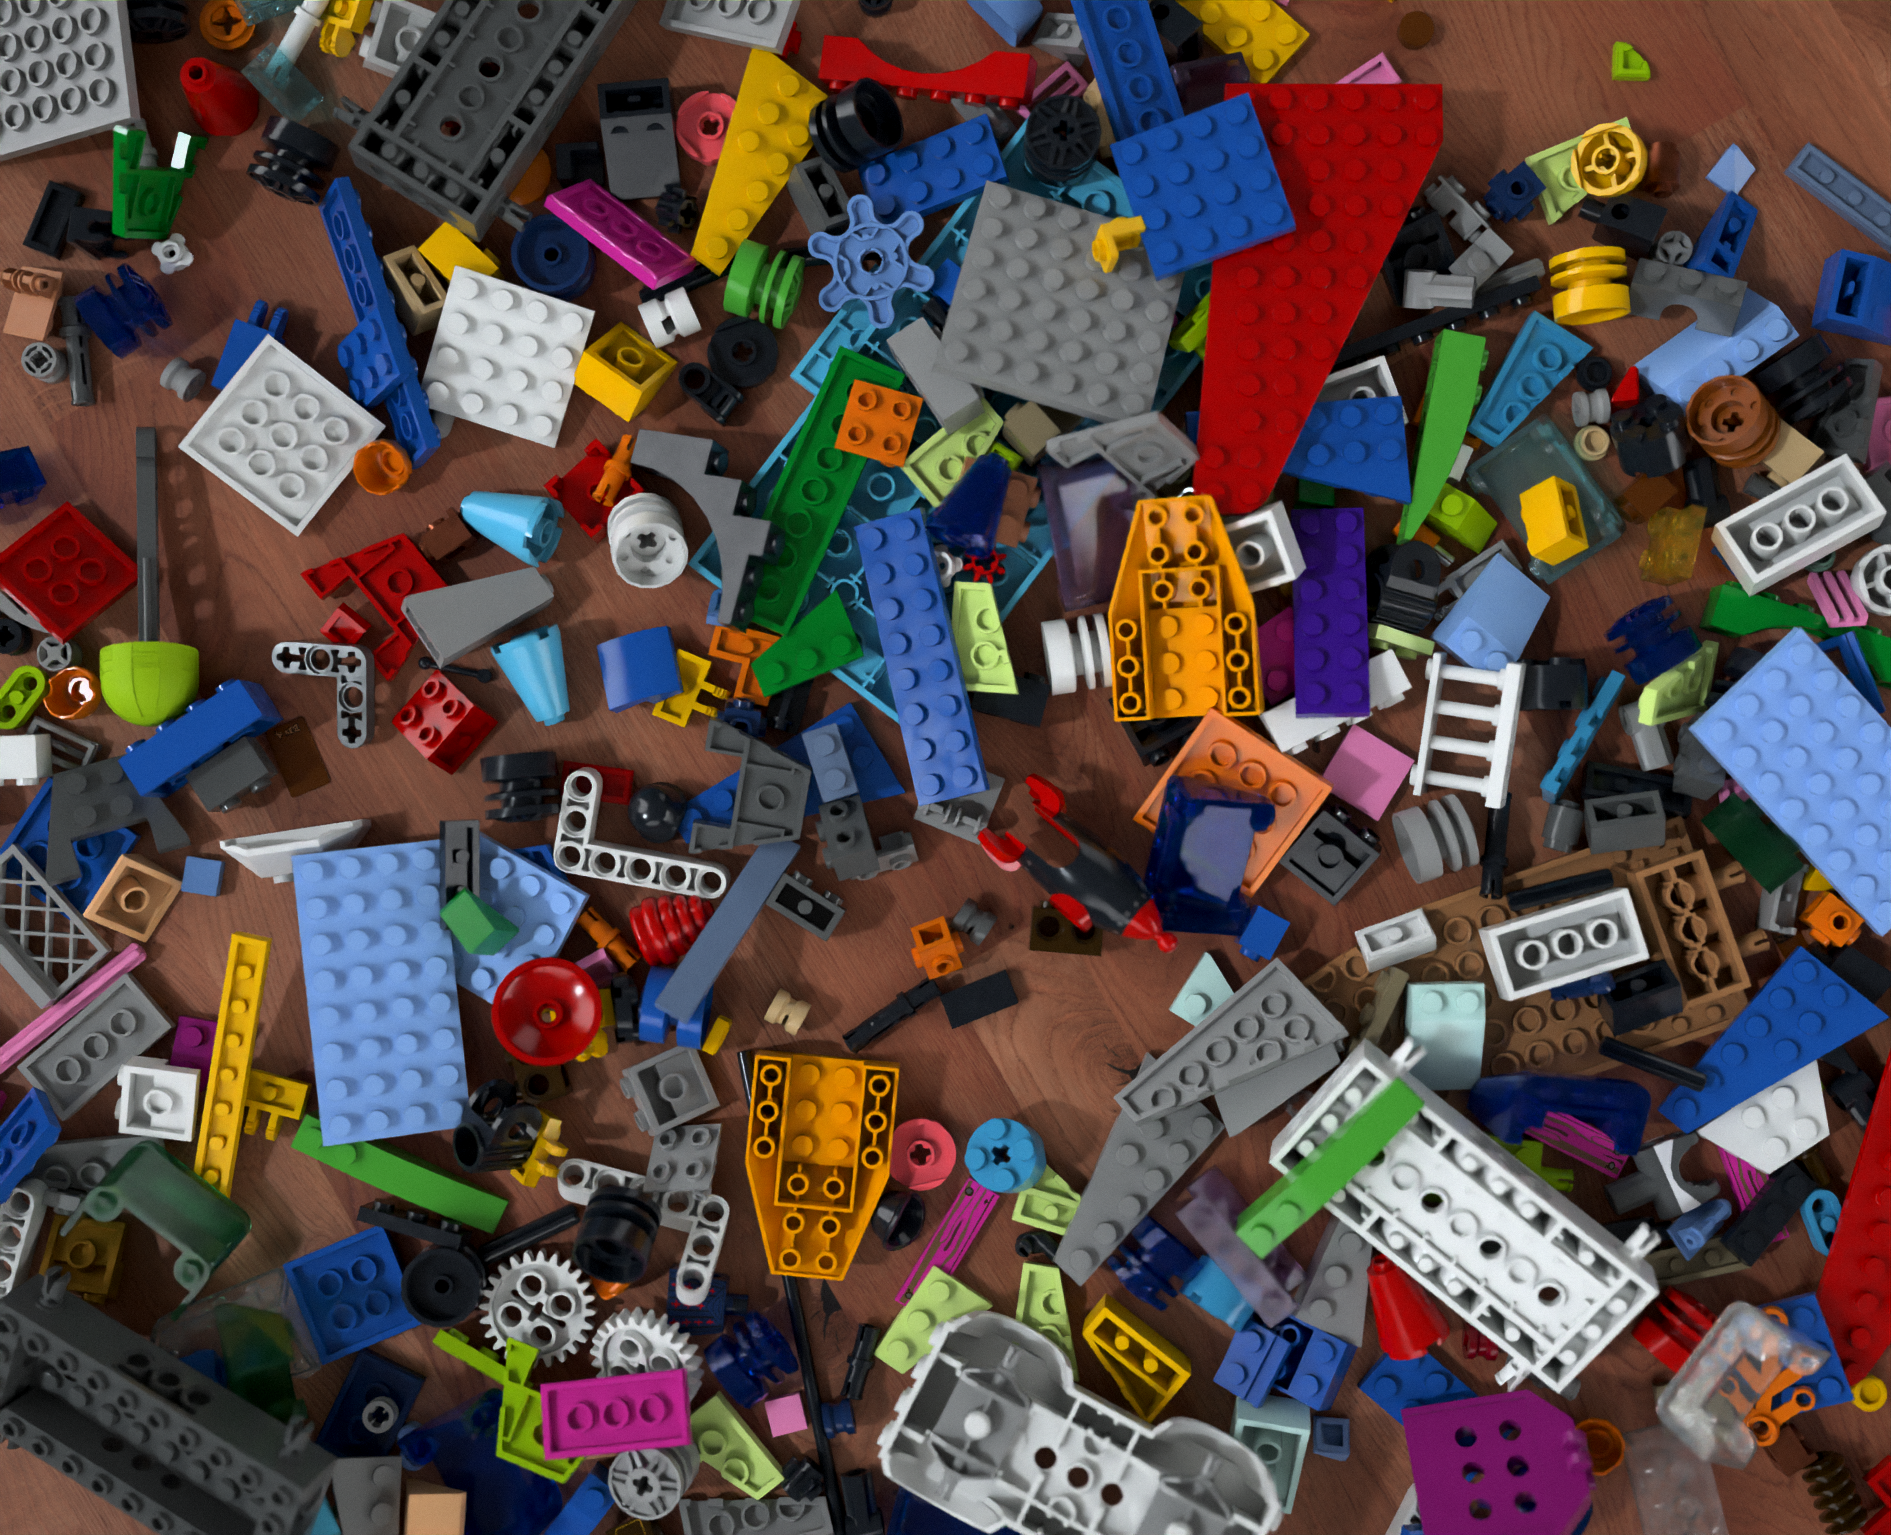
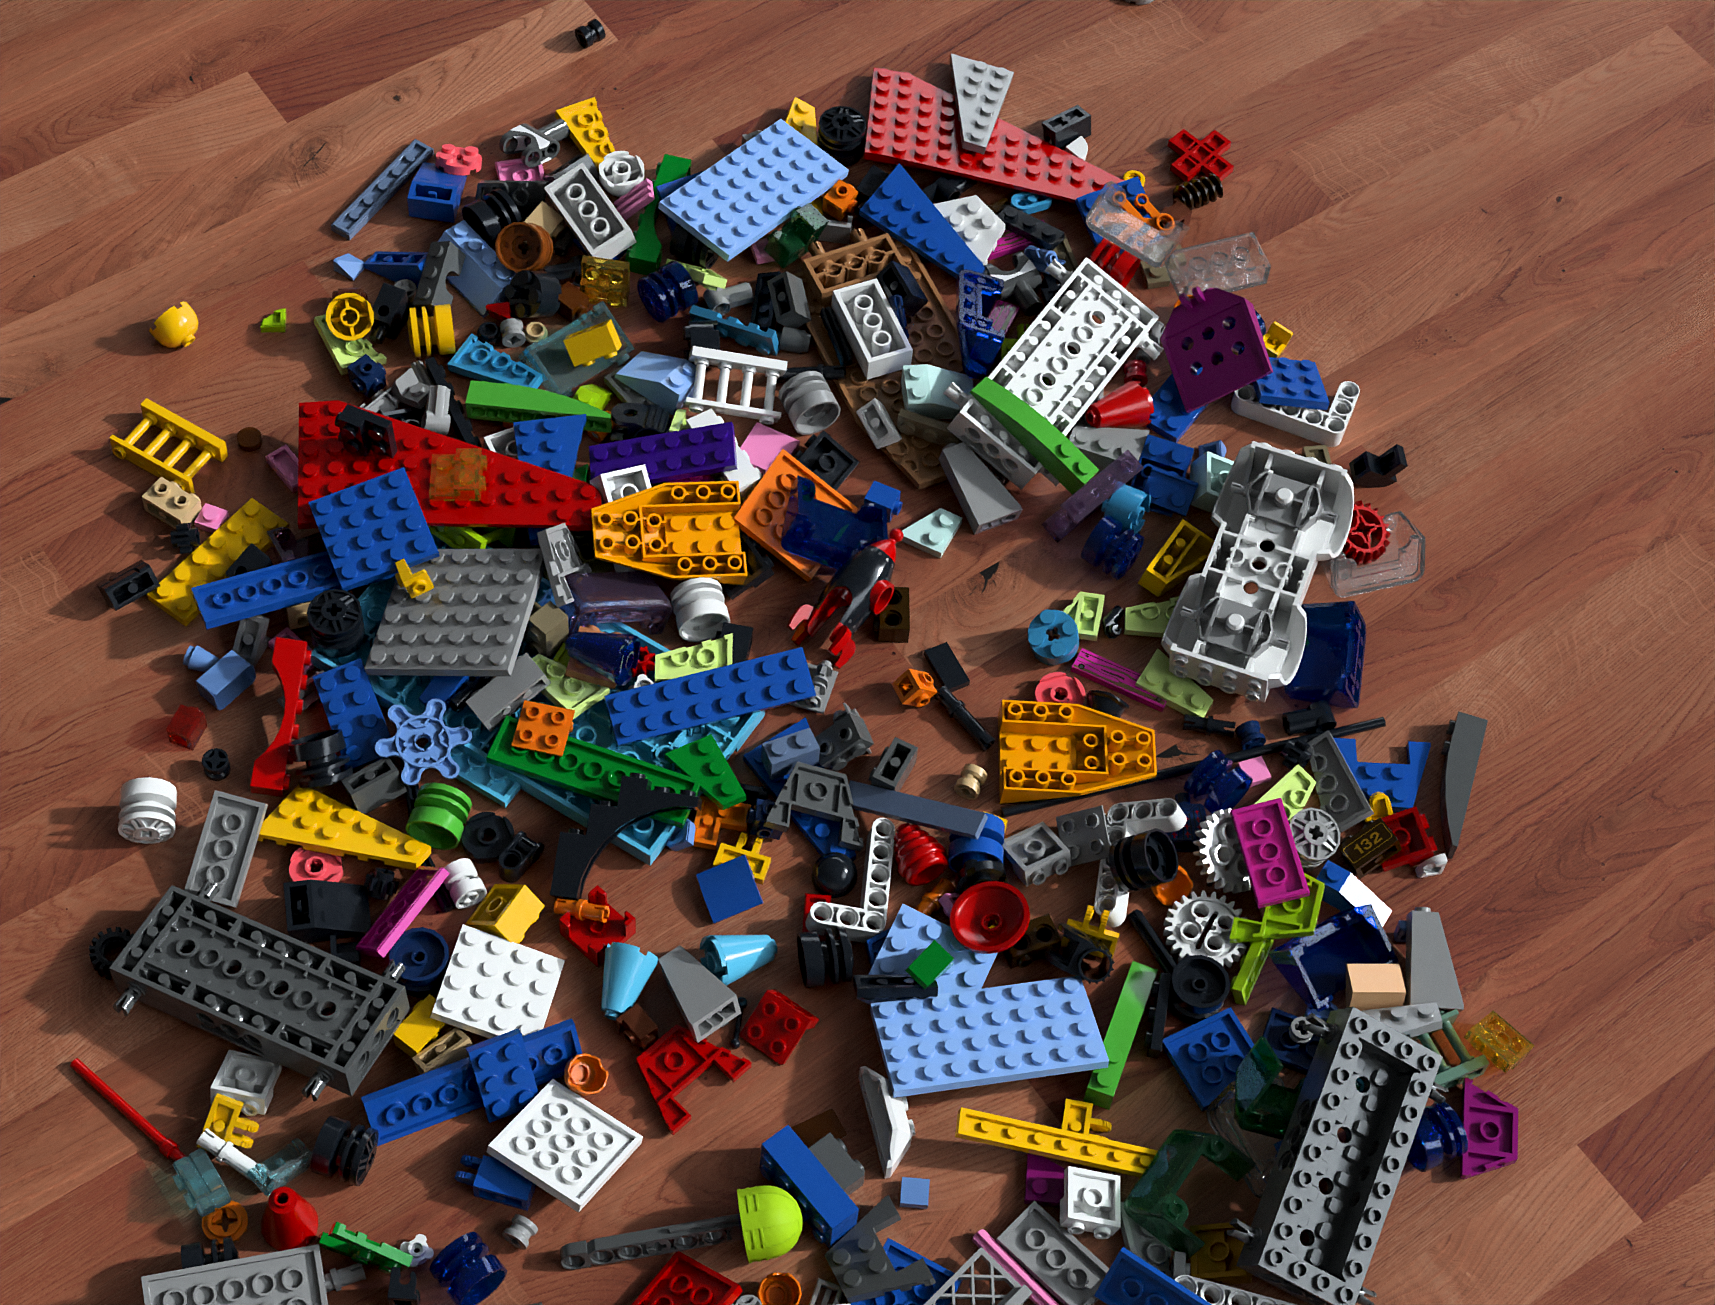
camera: 105 degrees left, 30 degrees down
light nougat slope [83,854,182,943] -> none
dark grey beam [272,640,375,749] -> none
red plate [319,602,372,644] -> none
white wheel [607,493,688,588] -> none
dark grey wheel [949,897,998,946] -> none
light grey wing [1053,1052,1225,1286] -> none
light grey wing [1113,957,1349,1127] -> none
black axle [1598,1036,1707,1092] -> none
dark grey brick [1672,712,1726,801] -> none
none -> black plate [335,404,397,459]
none -> plate [429,448,487,501]

